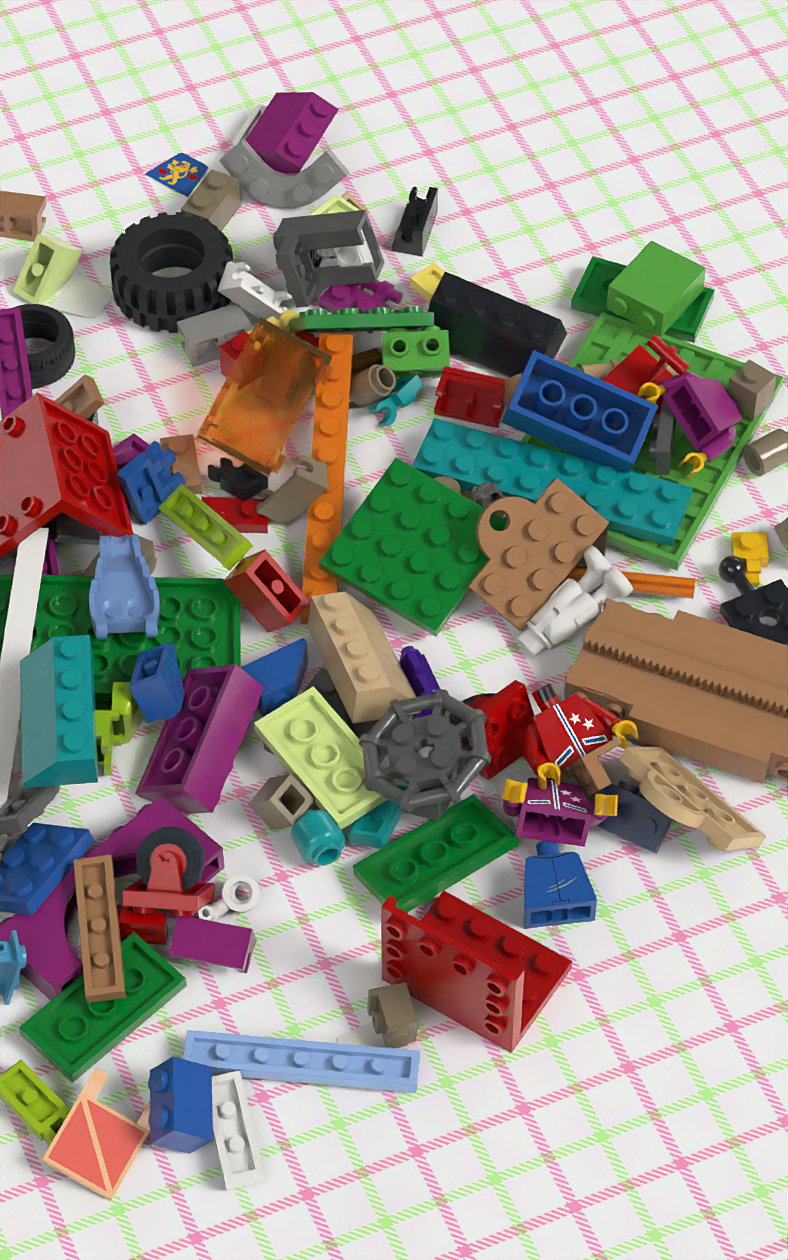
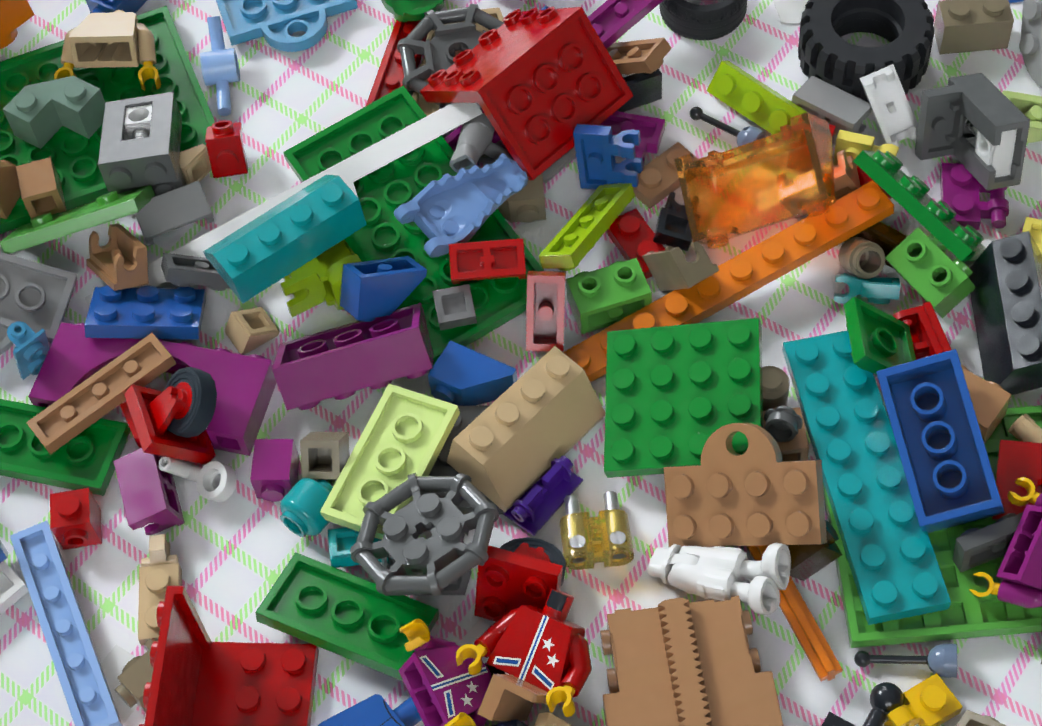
camera: 65 degrees right, 5 degrees up
none -> red brick [50,488,102,550]
none -> tan hinge [138,534,182,646]
none -> tan slope [225,307,280,355]
none -> magenta brick [250,439,300,502]
none -> flat silver plate [432,284,477,330]
none -> light grey piece [449,113,514,173]
none -> red hinge [449,238,527,284]
none -> clear yellow piece [559,491,634,570]
none -> bright green brick [566,258,652,335]
none -> hinge [689,107,767,157]
none -> lime plate [706,61,809,144]
none -> green plate [844,296,916,375]
none -> hinge [854,644,957,678]

